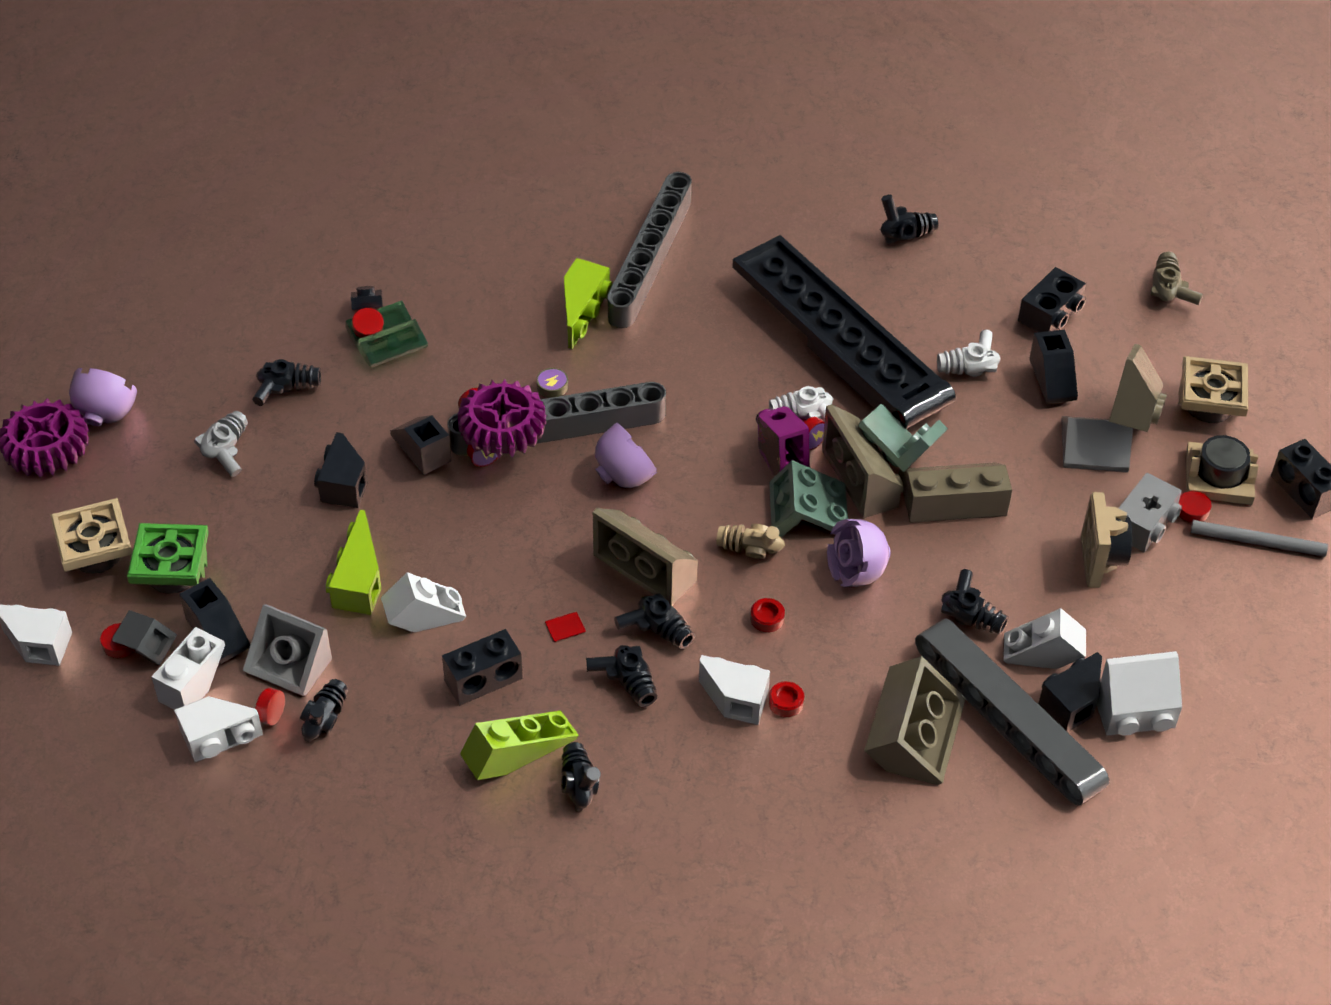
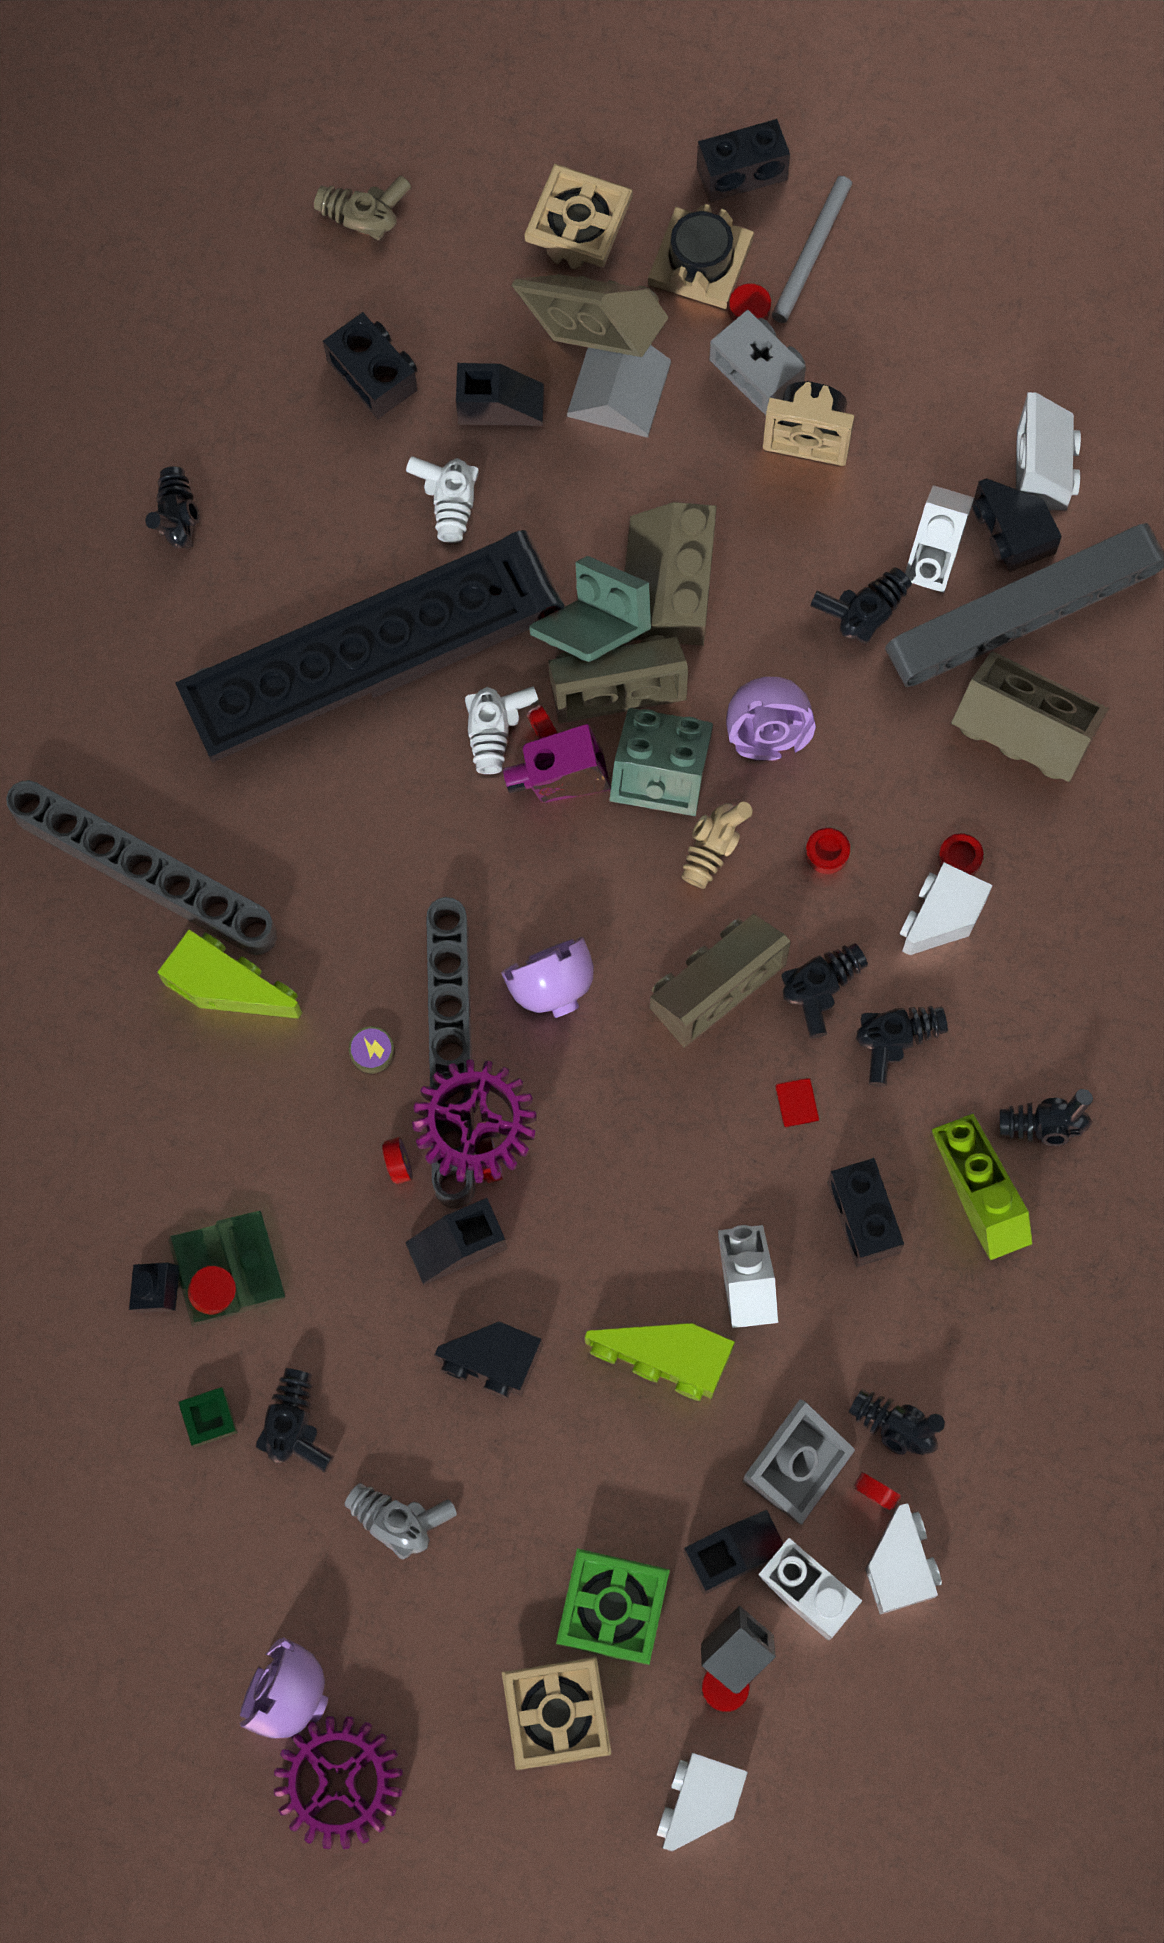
camera: 75 degrees left, 25 degrees up
none -> dark green plate [178,1387,238,1448]

